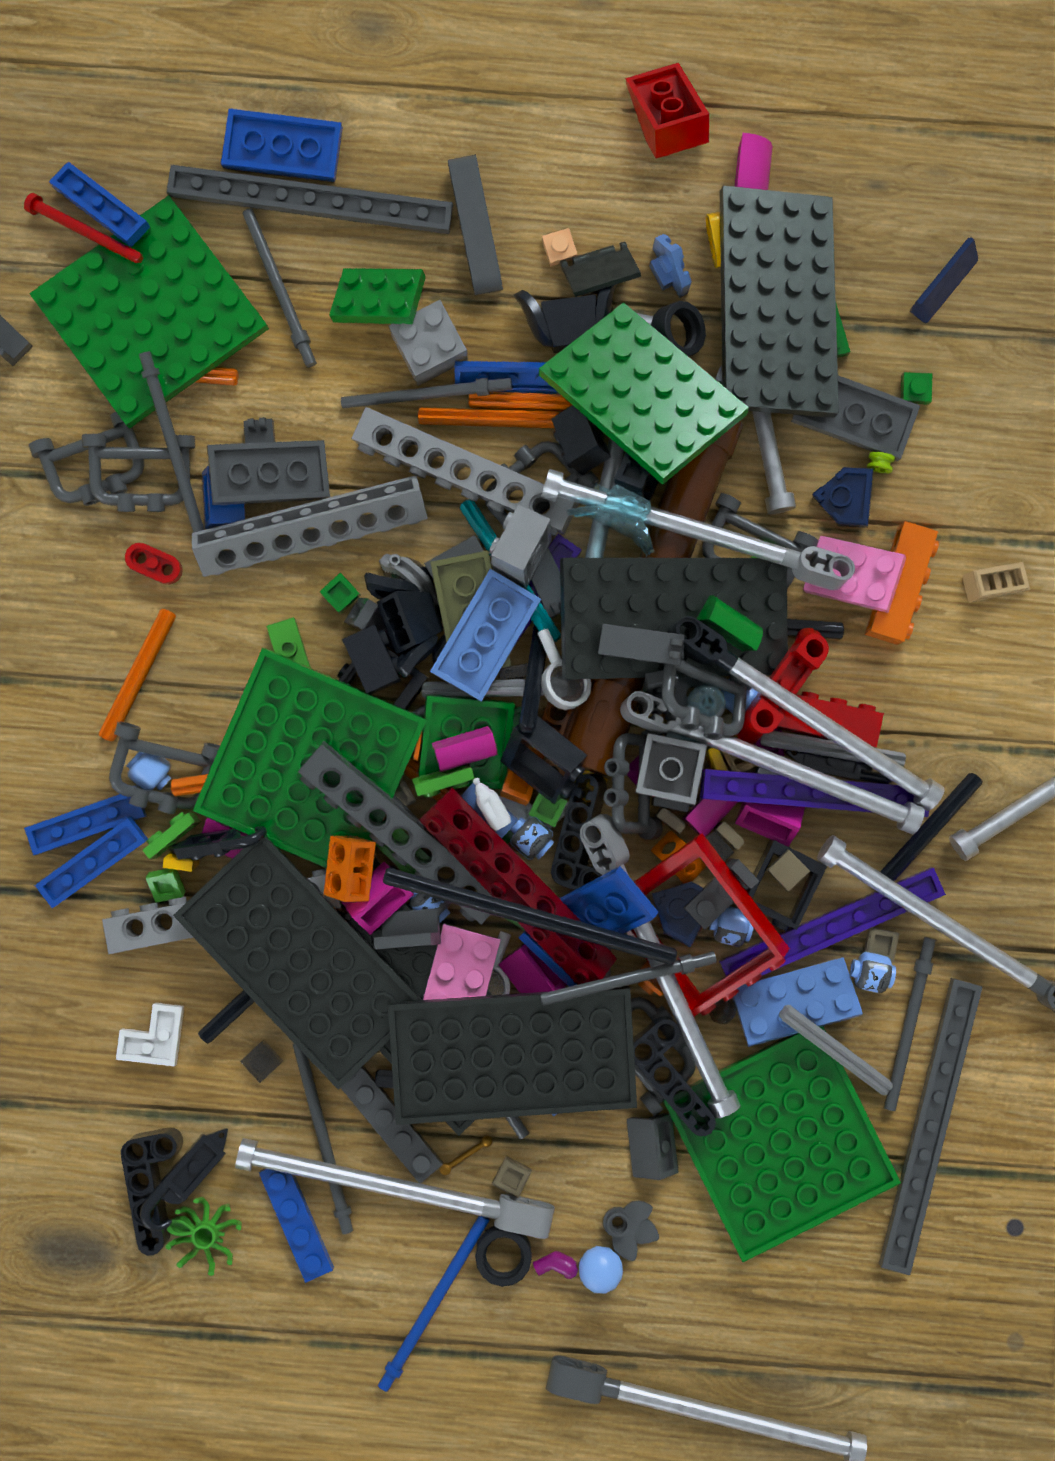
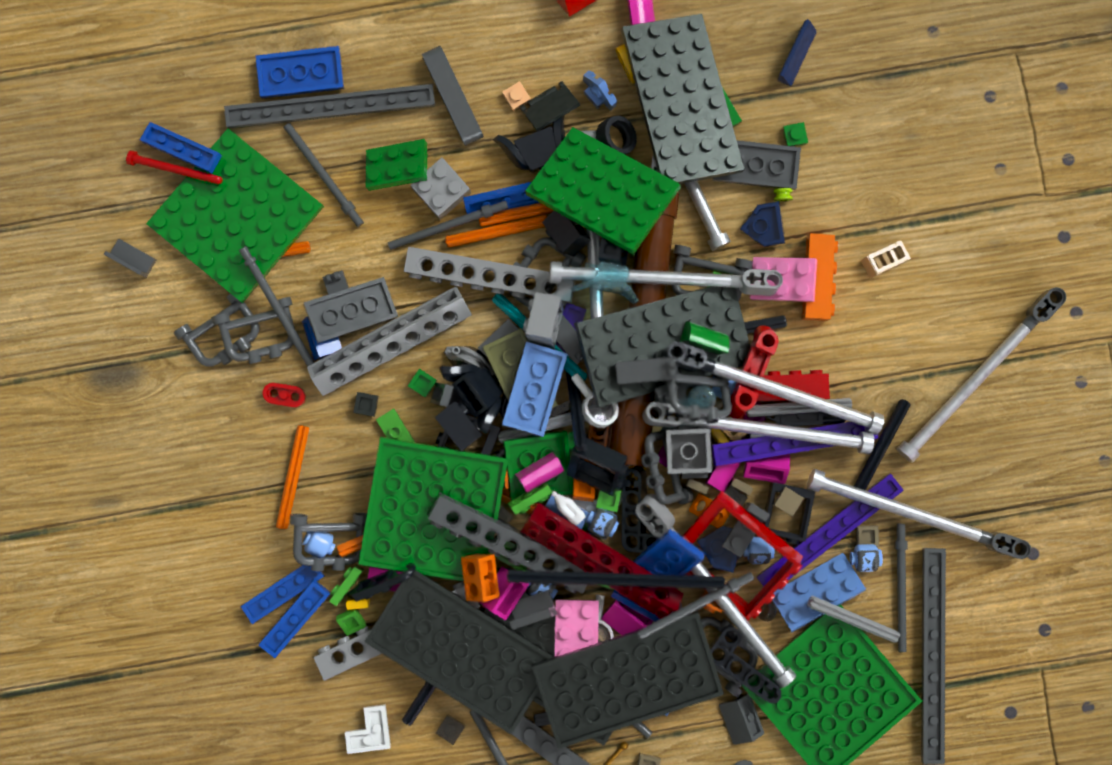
camera: 15 degrees left, 0 degrees up
none -> pearl dark grey plate [353,392,379,417]

